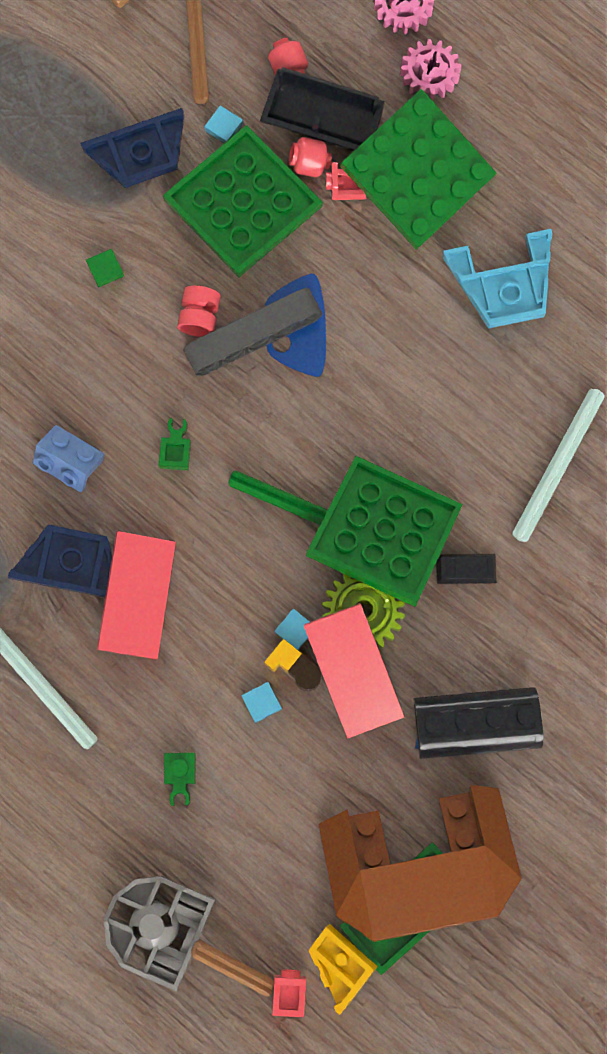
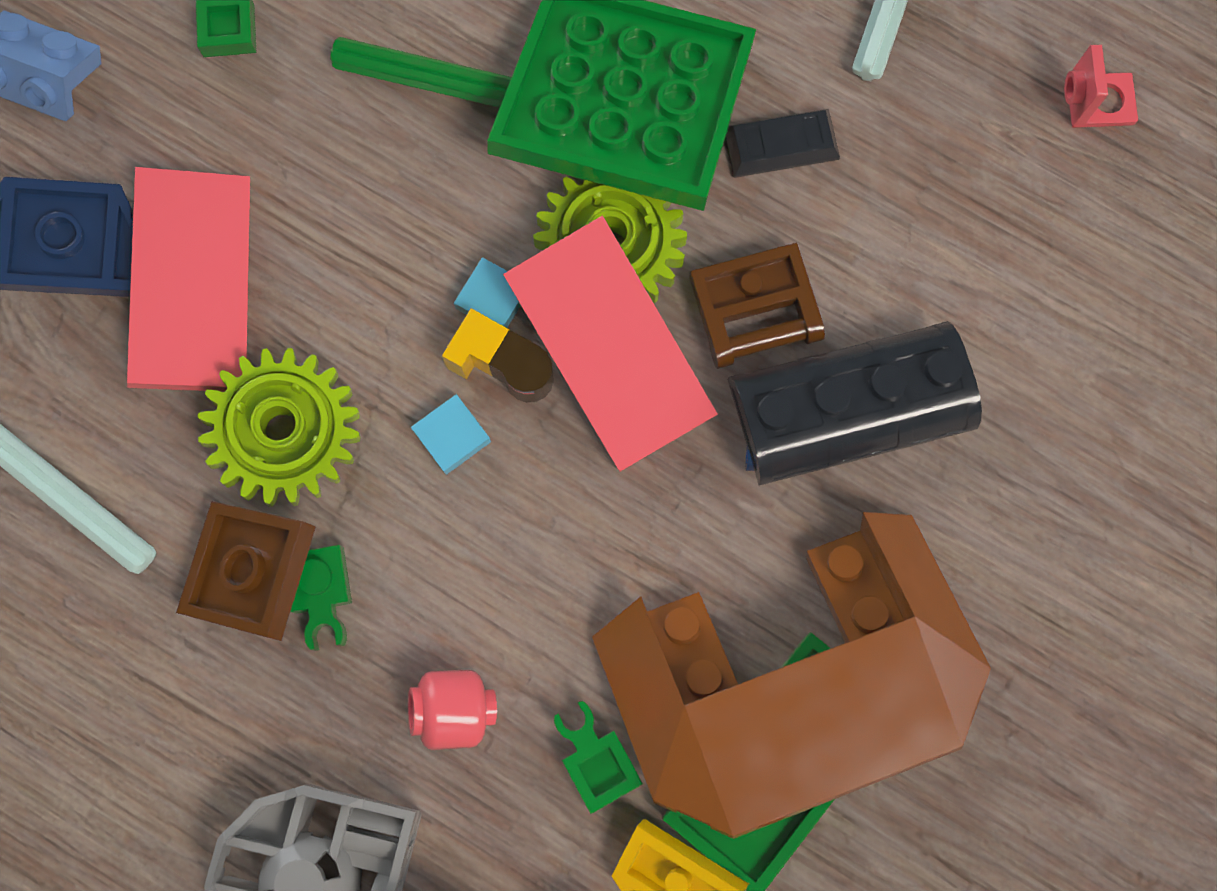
camera: 10 degrees left, 0 degrees up
none -> reddish brown plate [176,501,316,641]
none -> lime gear [198,348,361,507]
none -> coral head [408,670,497,750]
none -> green plate [554,701,643,814]
none -> reddish brown plate [689,242,825,369]

